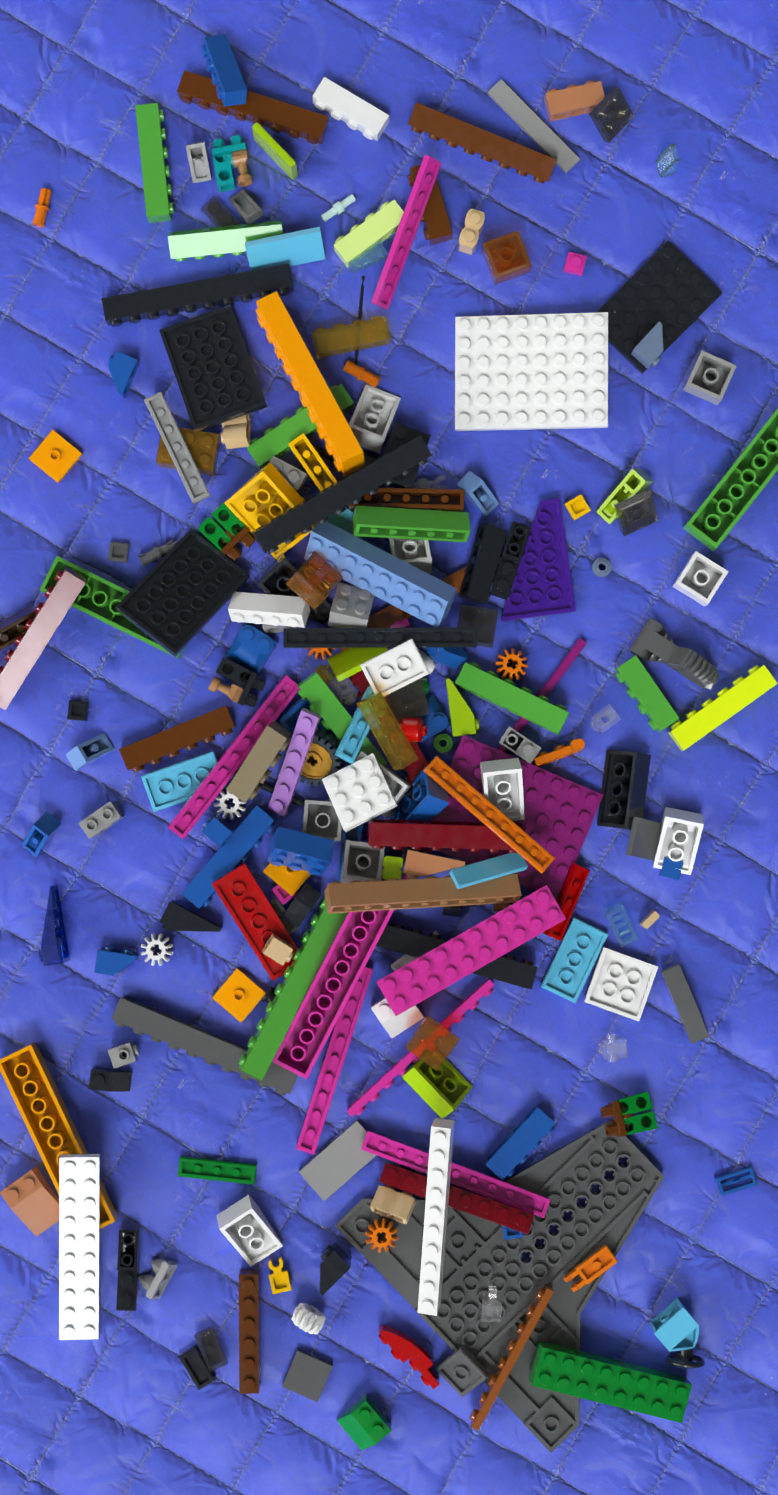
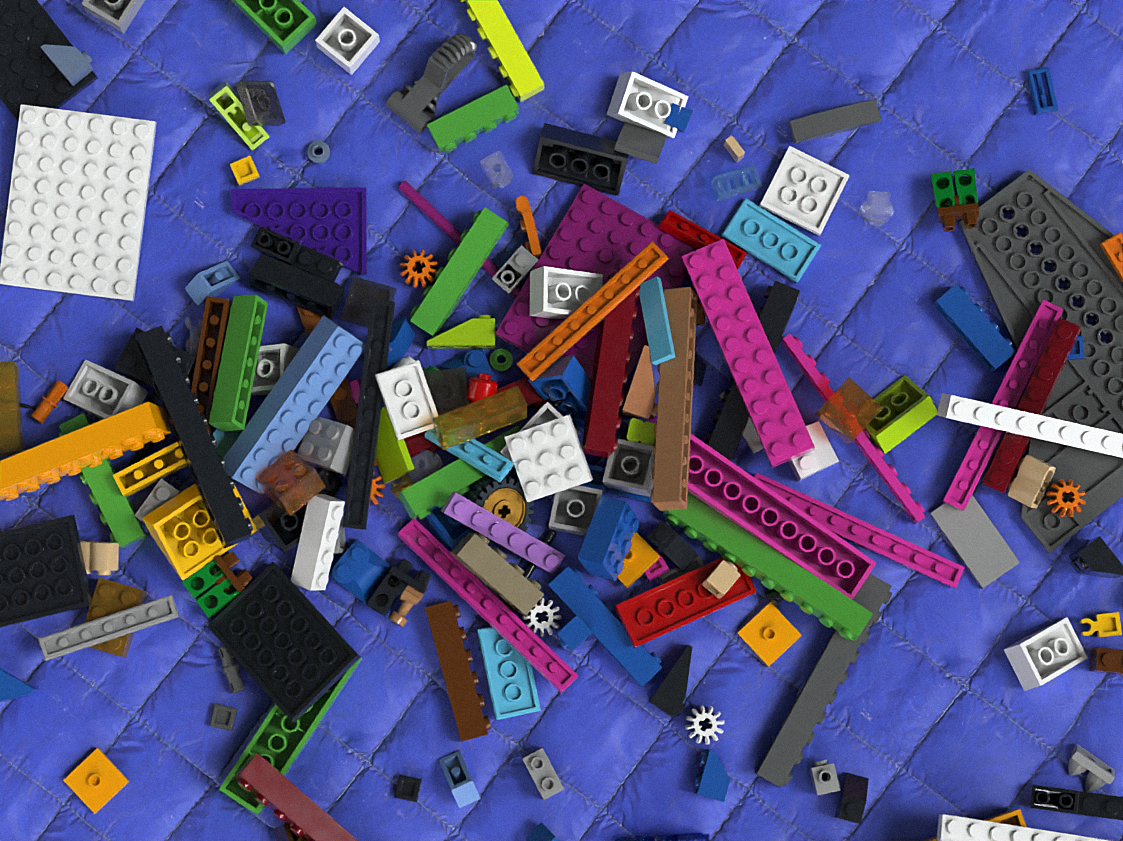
camera: 90 degrees left, 5 degrees down
green tile [178,1156,257,1185] -> none

